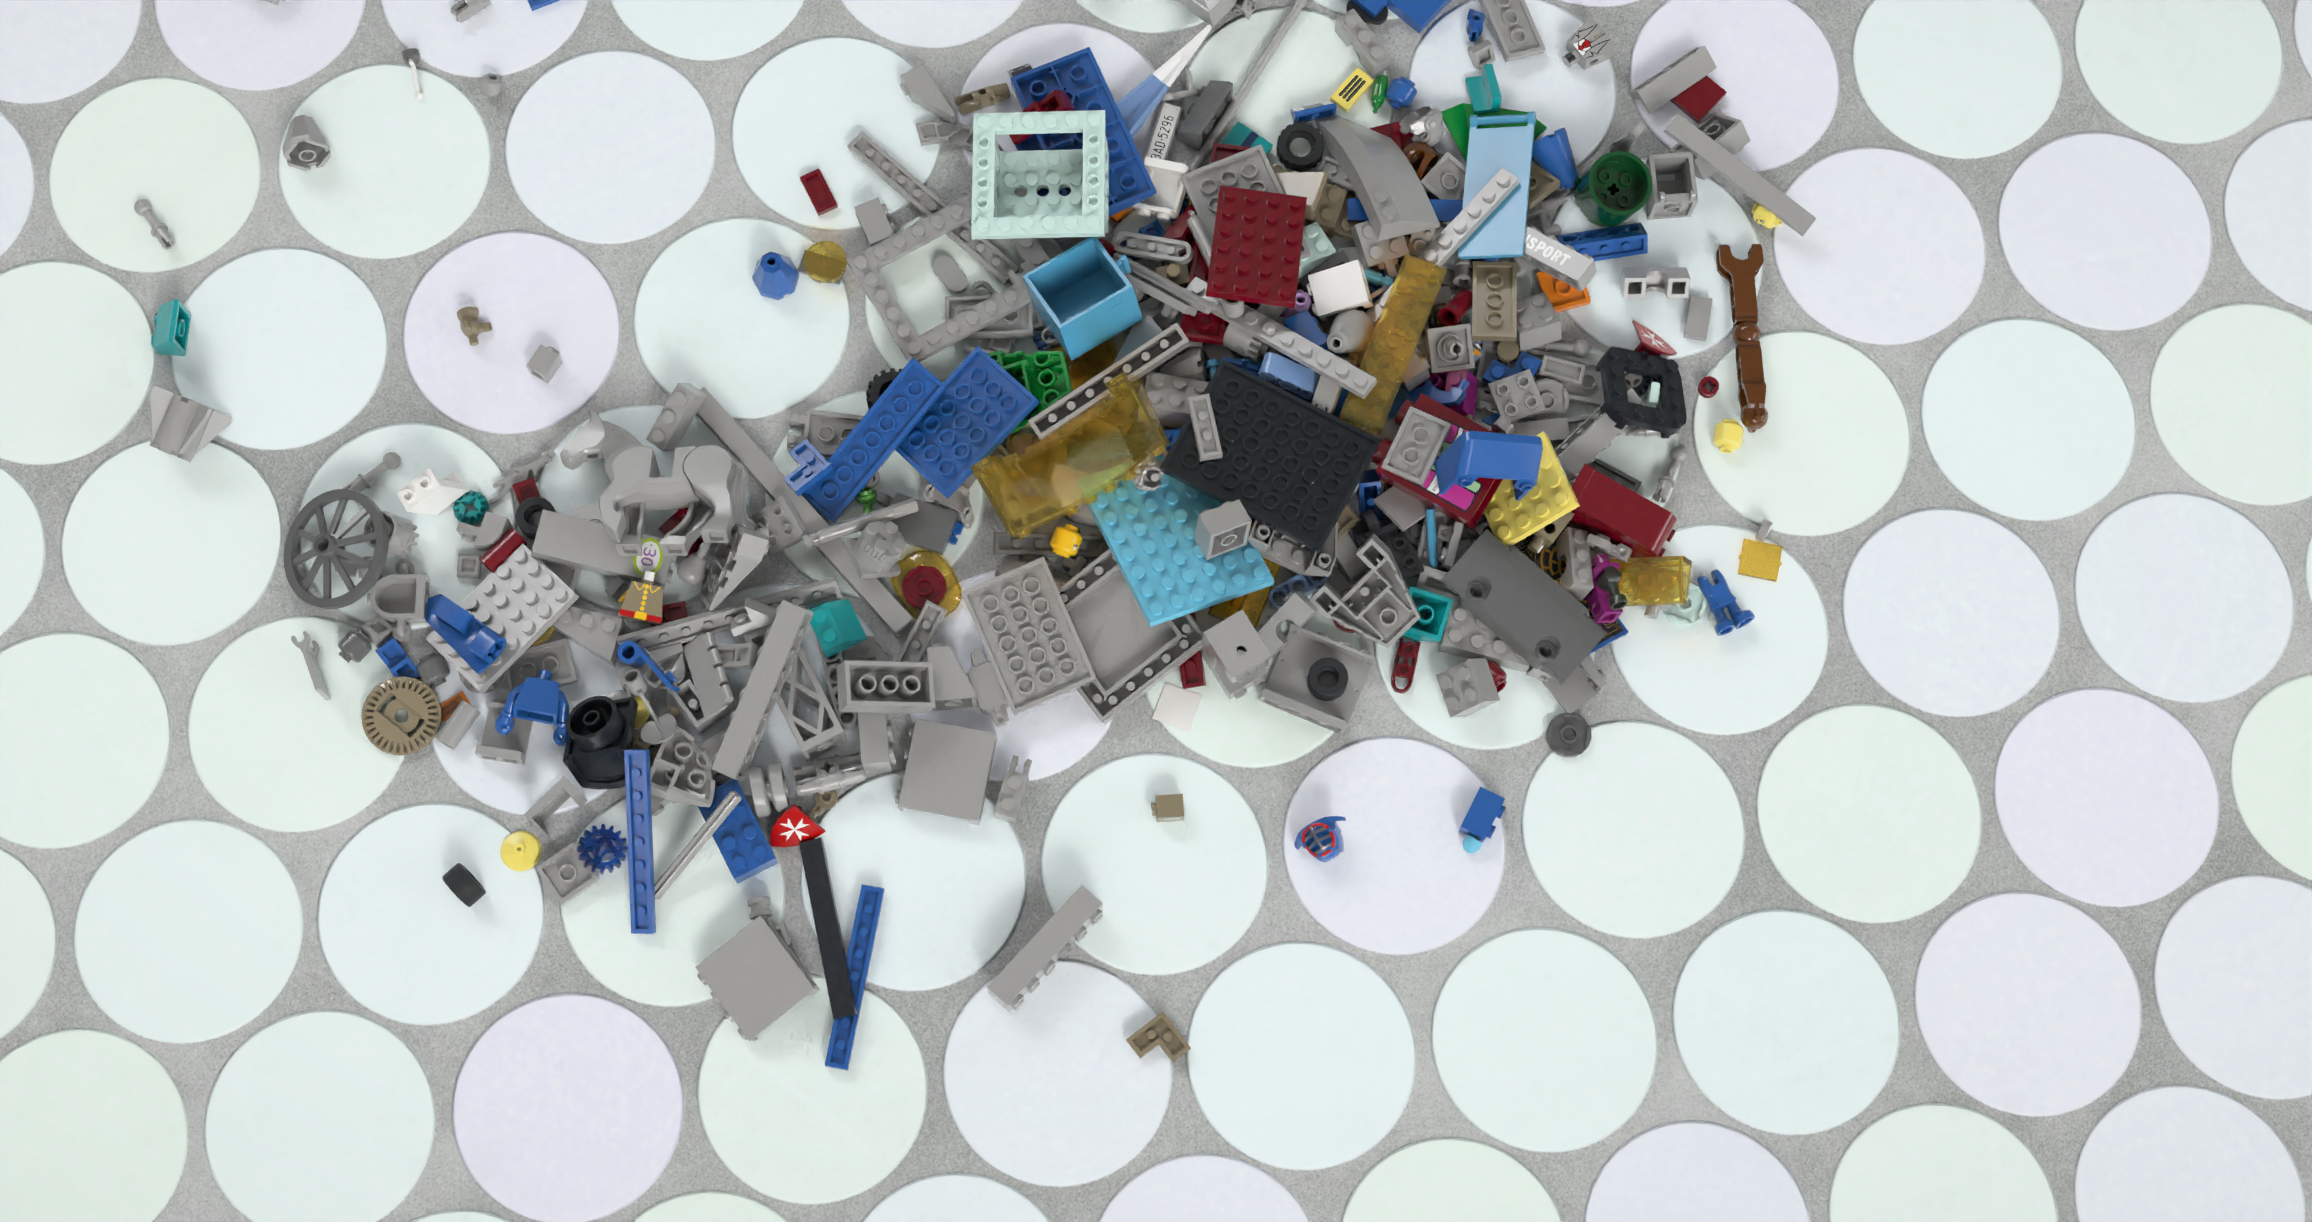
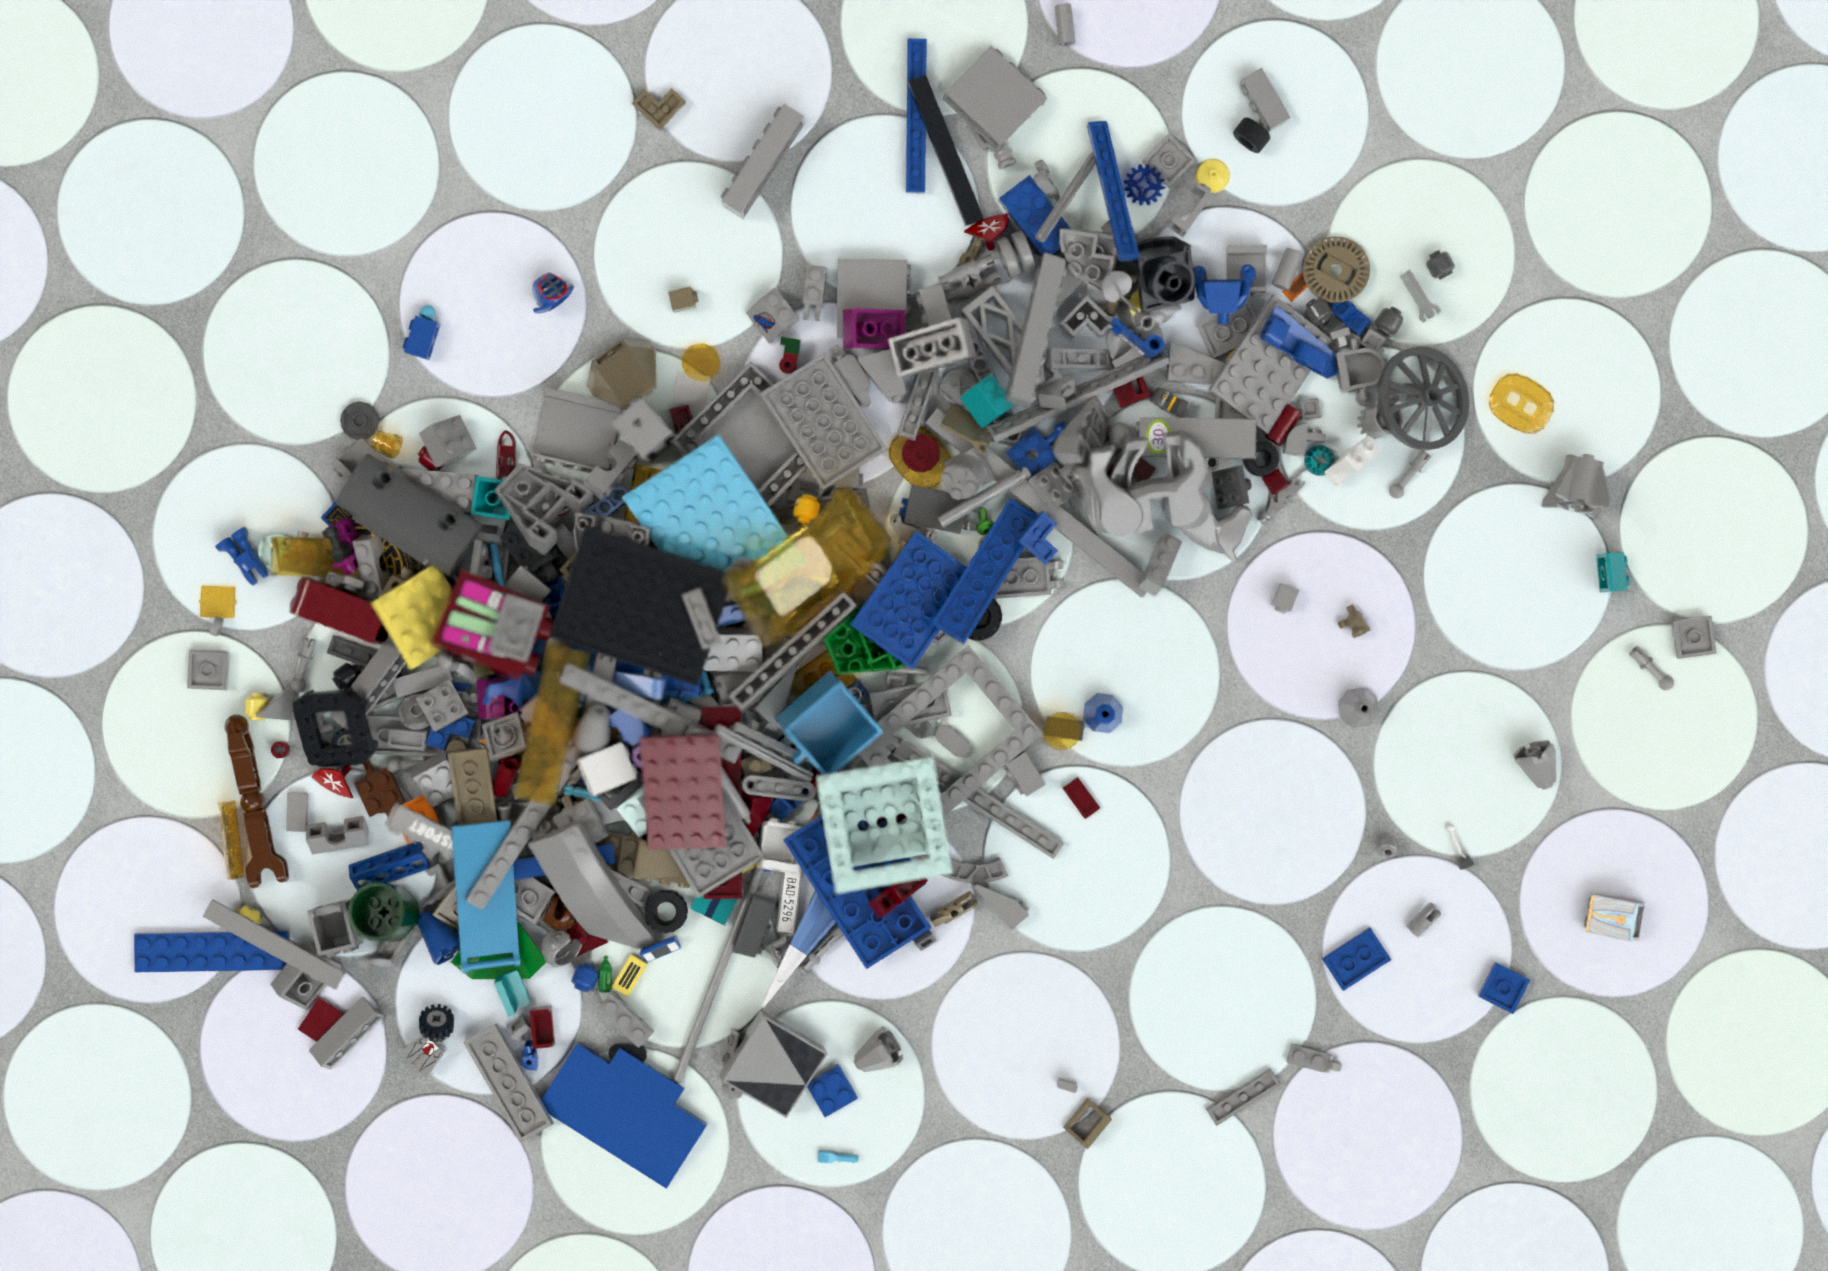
camera: 170 degrees right, 15 degrees up
dark tan torso [618,571,663,625] -> none
light grey windscreen [683,632,734,721] -> none
light grey brick [1194,499,1252,560] -> none
black tyre [1307,658,1348,701] -> none
blue windscreen [1434,431,1543,500] -> none
light aqua tile [1647,382,1660,408] -> none
none -> blue plate [134,931,289,972]
none -> light grey plate [187,650,229,690]
none -> clear yellow slope [218,800,244,880]
none -> light grey tile [255,684,294,720]
none -> black head [332,663,361,690]
none -> reddish brown plate [354,760,405,818]
none -> clear yellow piece [372,431,403,459]
none -> black wheel [419,1004,454,1042]
none -> dark red panel [529,1006,555,1049]
none -> dark tan wedge [586,338,657,410]
none -> clear yellow tile [682,343,720,382]
none -> light grey slope [746,288,799,344]
none -> leg [779,336,801,374]
none -> light grey pin [797,925,844,976]
none -> magenta slope [843,308,905,349]
none -> dark tan flag [940,403,996,454]
none -> blue plate [1006,422,1068,480]
none -> light grey piece [1034,160,1061,202]
none -> light grey axle [1055,3,1075,46]
none -> dark grey plate [1212,465,1252,509]
none -> light grey brick [1239,68,1291,132]
none -> light grey tile [1326,325,1350,347]
none -> light grey cone [1338,688,1379,728]
none -> dark grey head [1426,250,1455,280]
none -> clear yellow piece [1489,373,1554,434]
none -> light grey plate [1671,616,1717,659]

